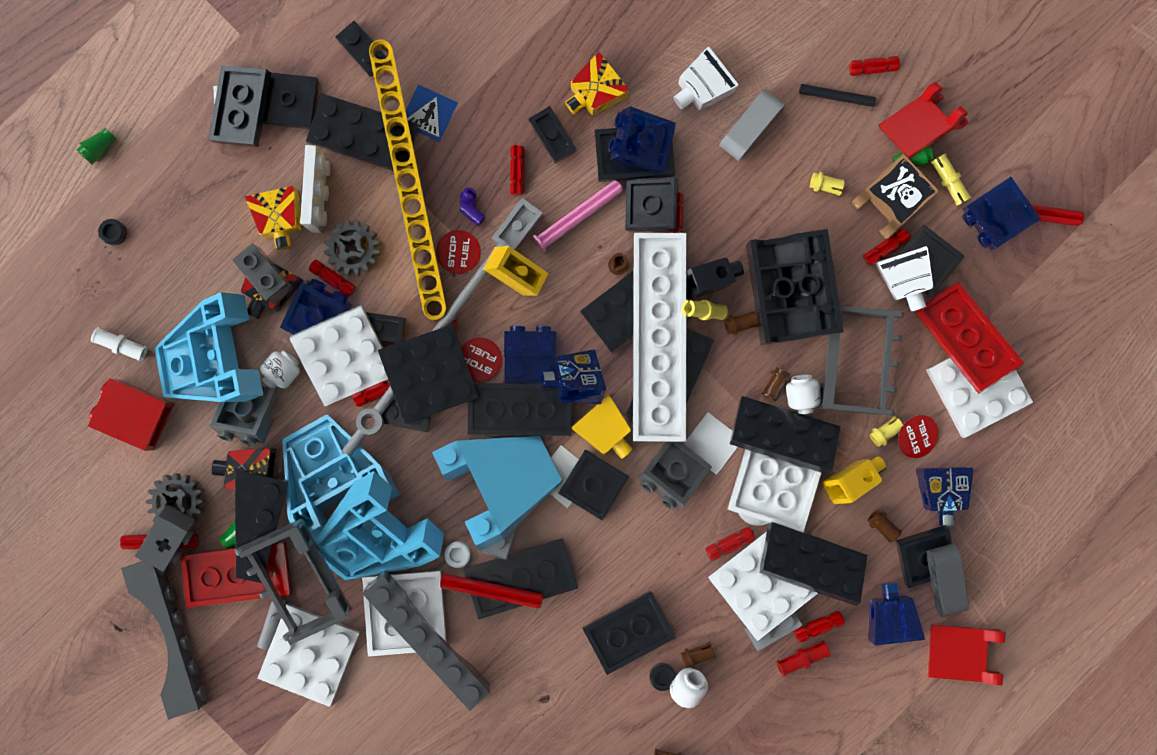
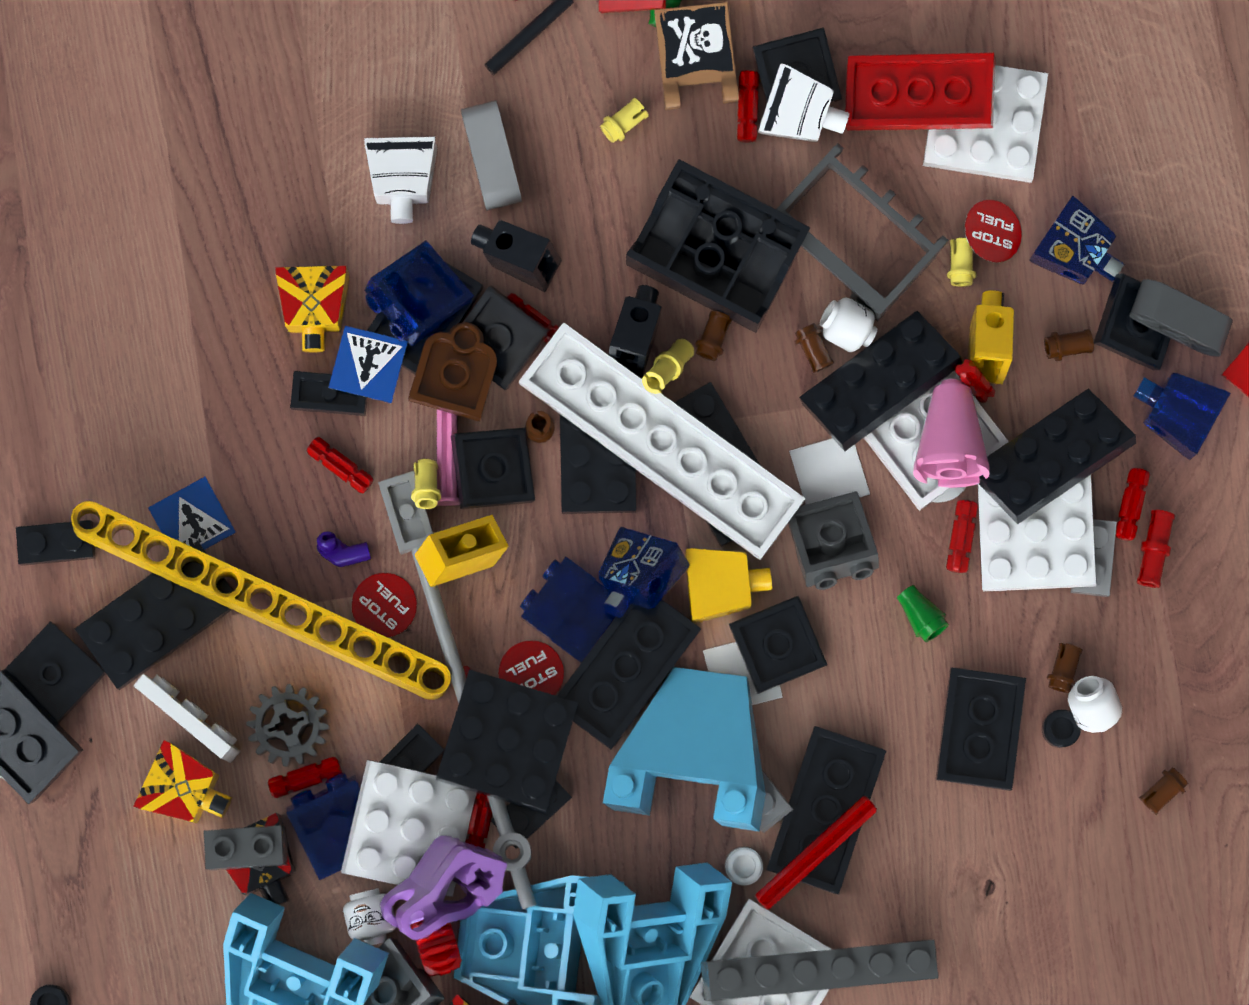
camera: 55 degrees left, 5 degrees down
none -> blue sticker [328,326,408,403]
none -> medium lavender piece [380,835,507,940]
none -> reddish brown plate [408,322,497,422]
none -> light yellow pin [411,459,441,509]
none -> red gear [411,920,462,977]
none -> black plate [451,428,535,509]
none -> black torso [471,220,562,292]
none -> green cone [896,585,949,642]
none -> bright pink cone [913,379,990,488]
none -> red axle [955,359,995,403]

